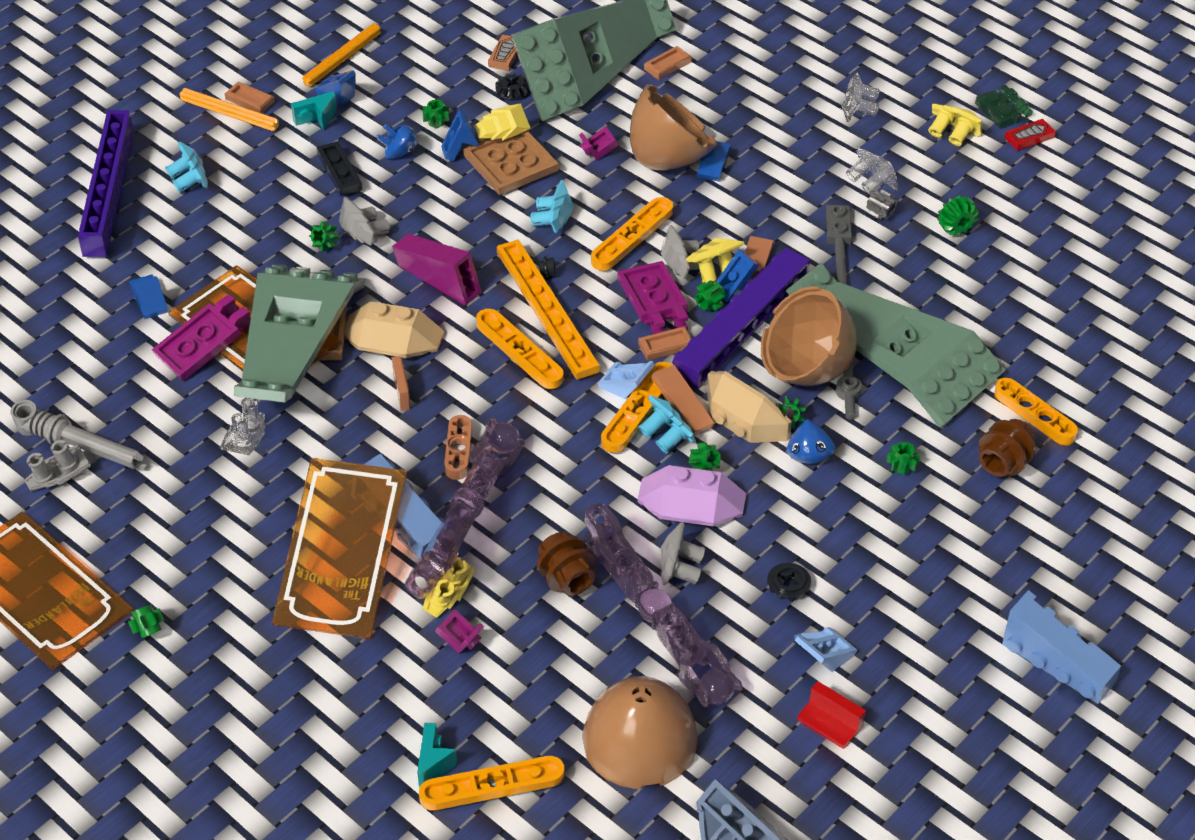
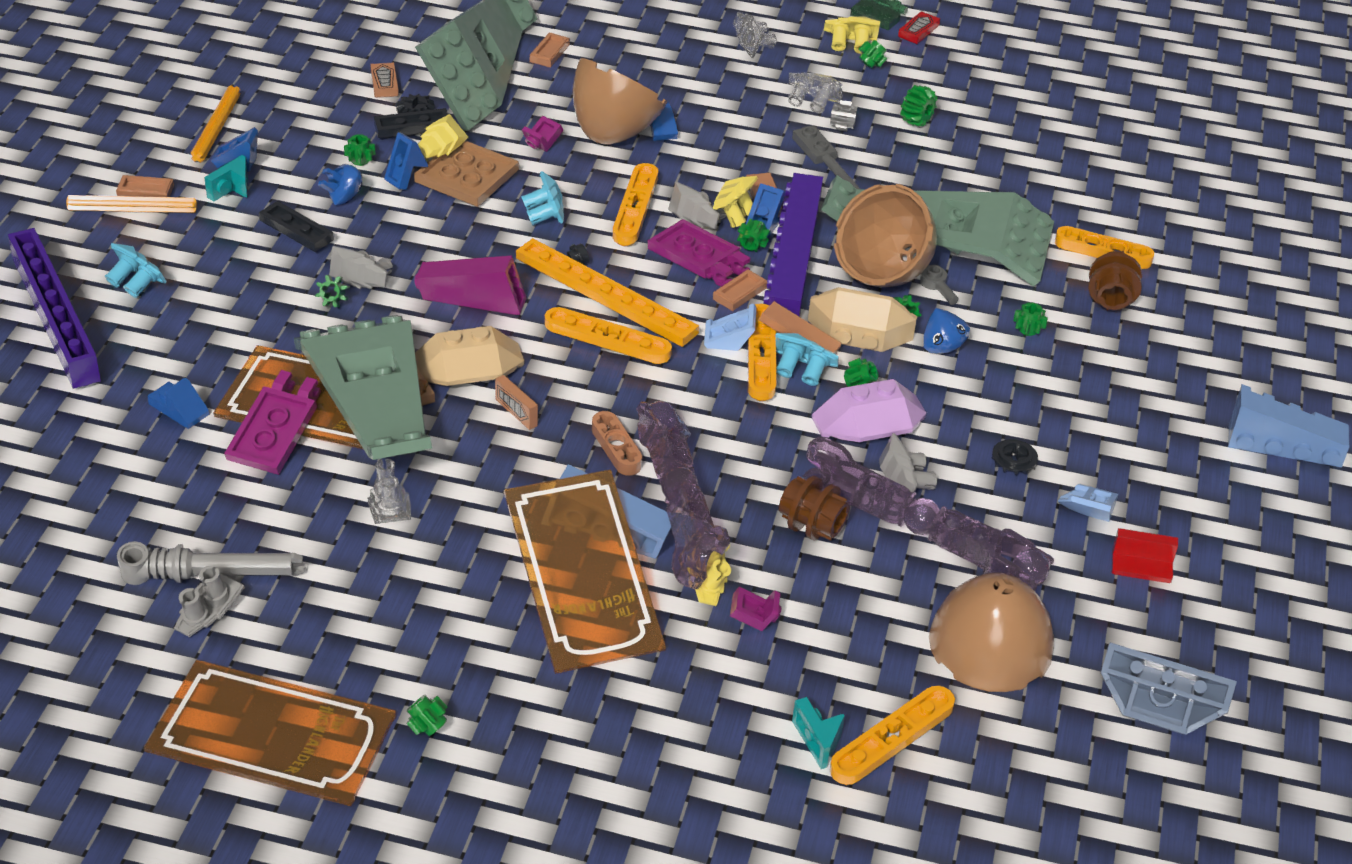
camera: 30 degrees left, 5 degrees down
none -> black plate [374,108,448,138]
none -> green gear [858,40,887,69]

